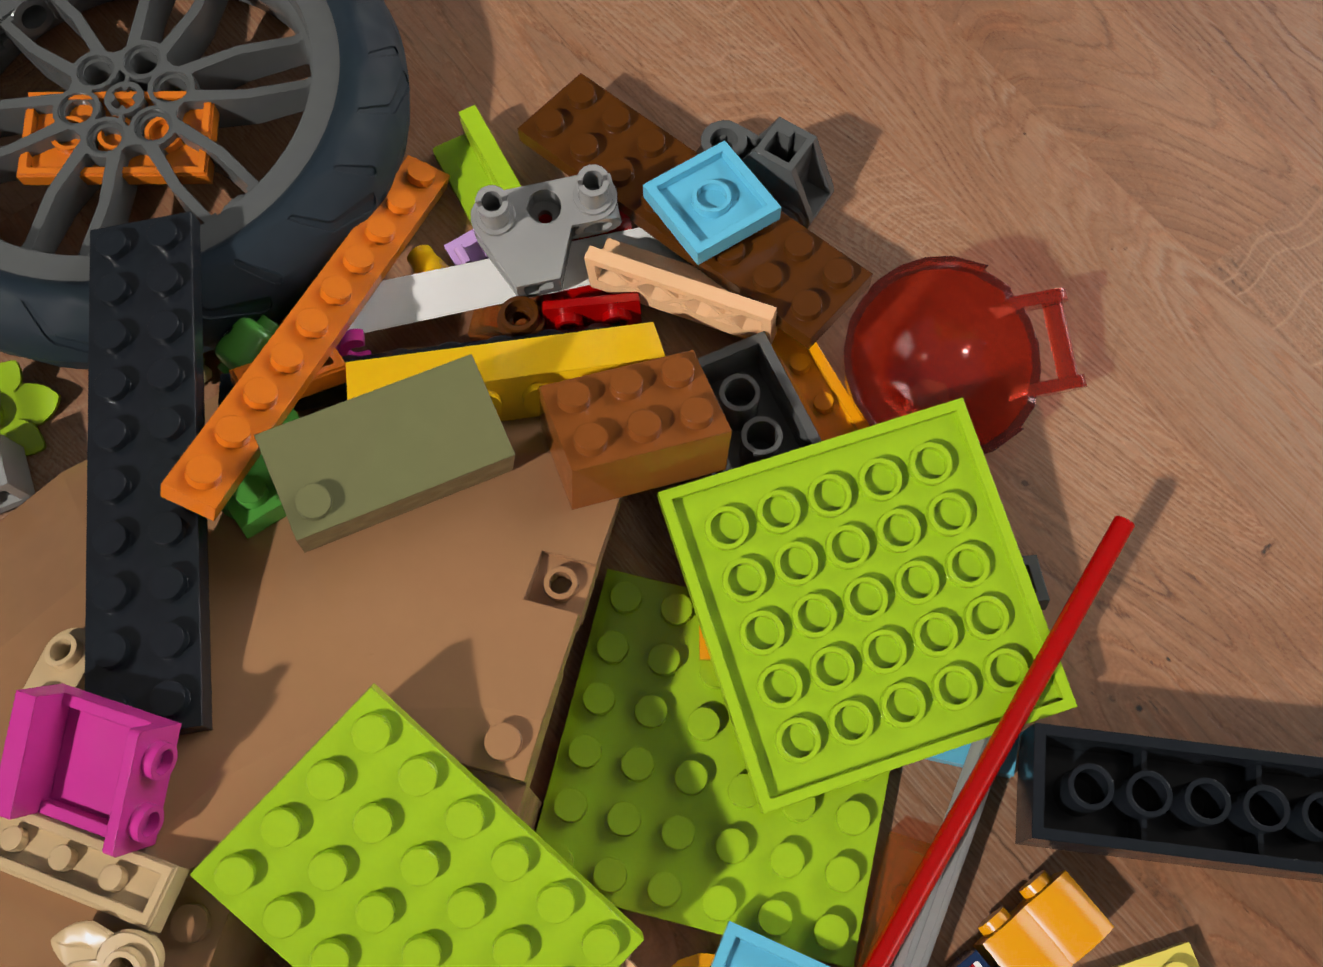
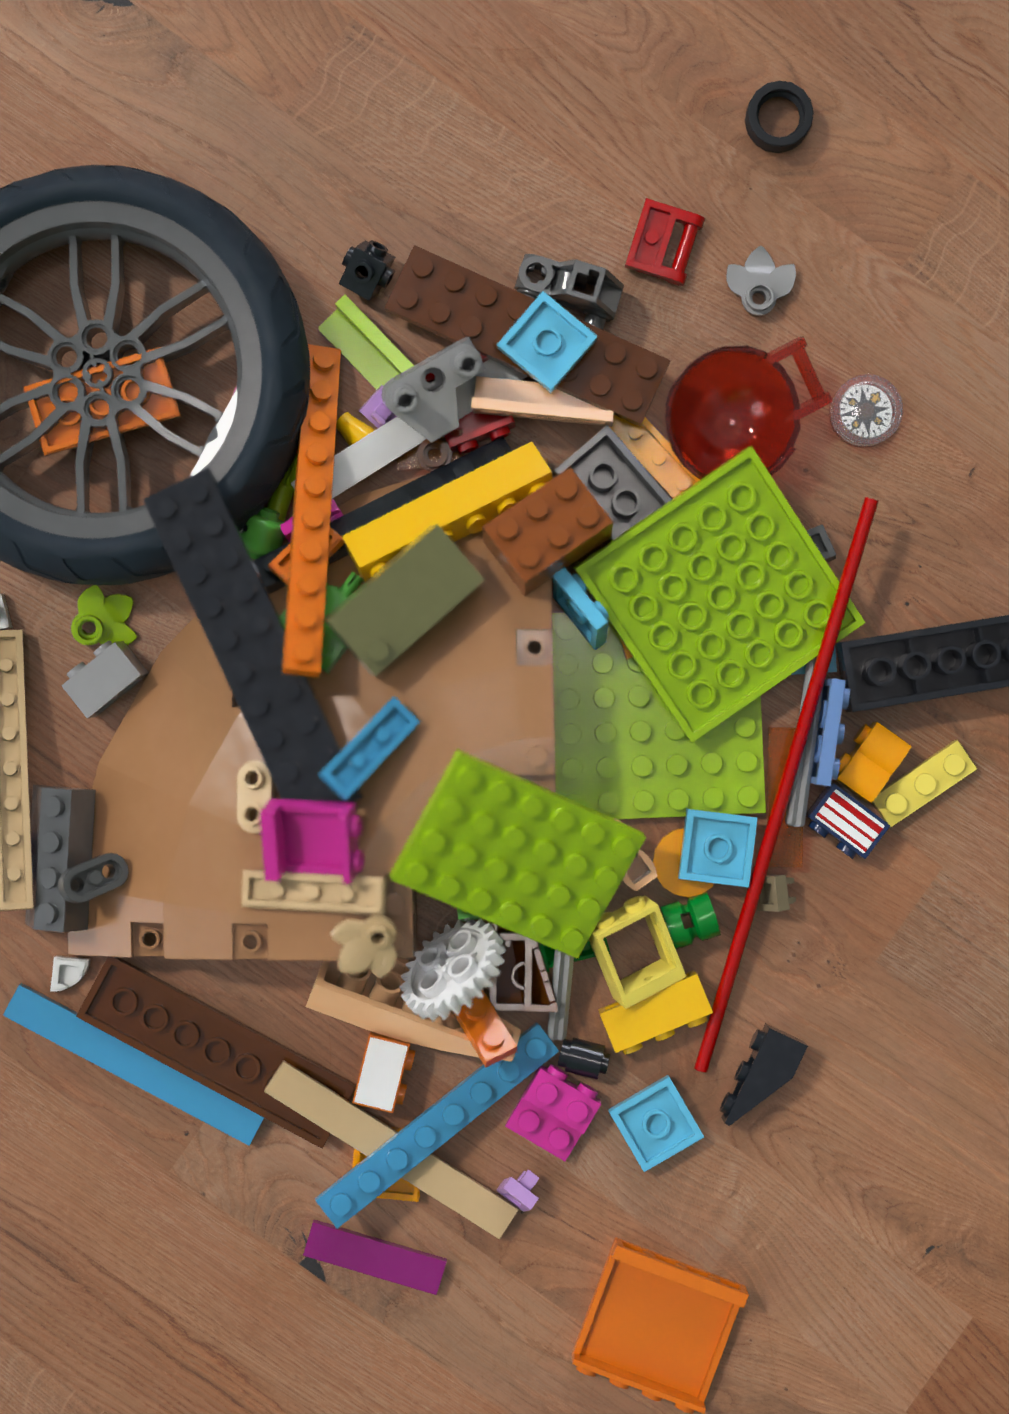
camera: 15 degrees left, 20 degrees up
none -> dark azure plate [318,696,420,801]
none -> black brick [339,240,396,301]
none -> medium azure plate [553,567,609,650]
none -> red plate [625,198,705,286]
none -> light grey plate [726,246,796,316]
none -> black tyre [745,80,814,153]
none -> medium blue plate [810,678,850,787]
none -> clear piece [829,374,903,448]

